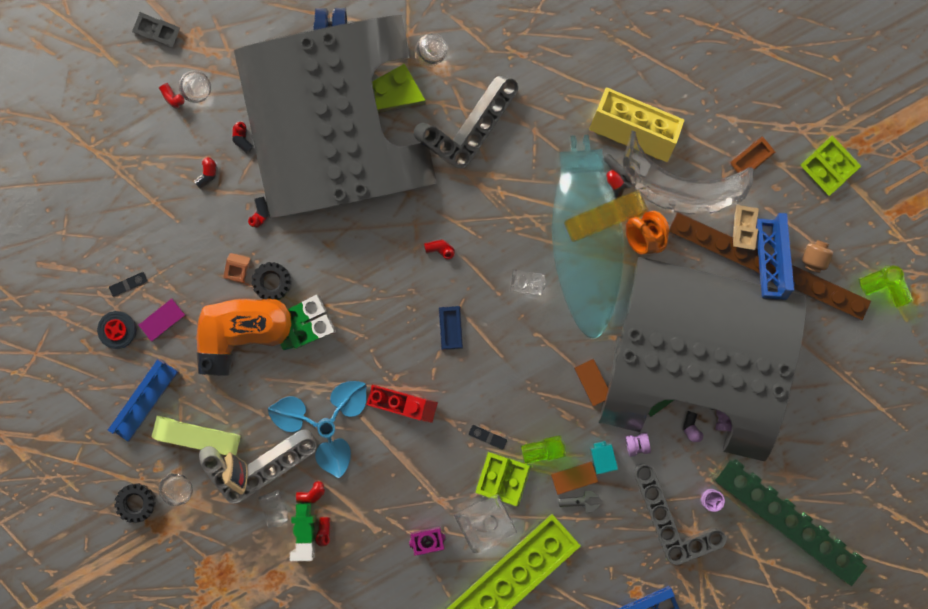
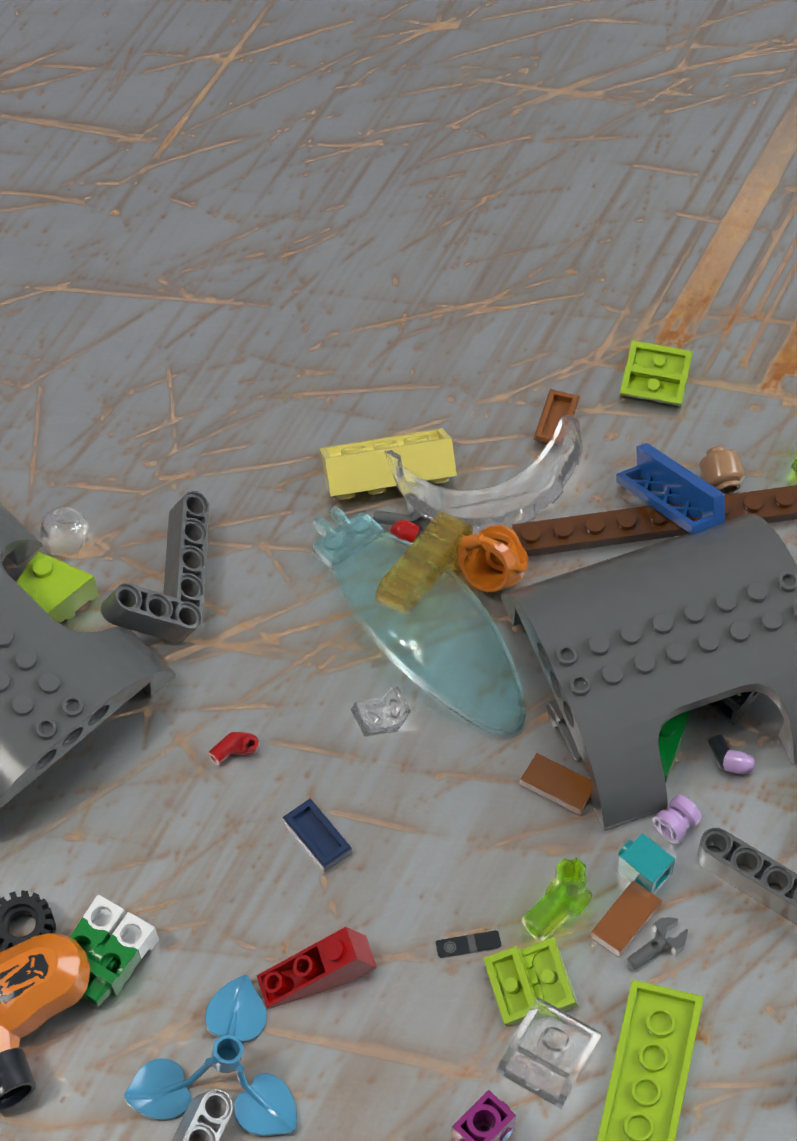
camera: 30 degrees left, 30 degrees down
lavender wheel [715,410,732,431] -> none
tan slope [733,205,759,250] -> none

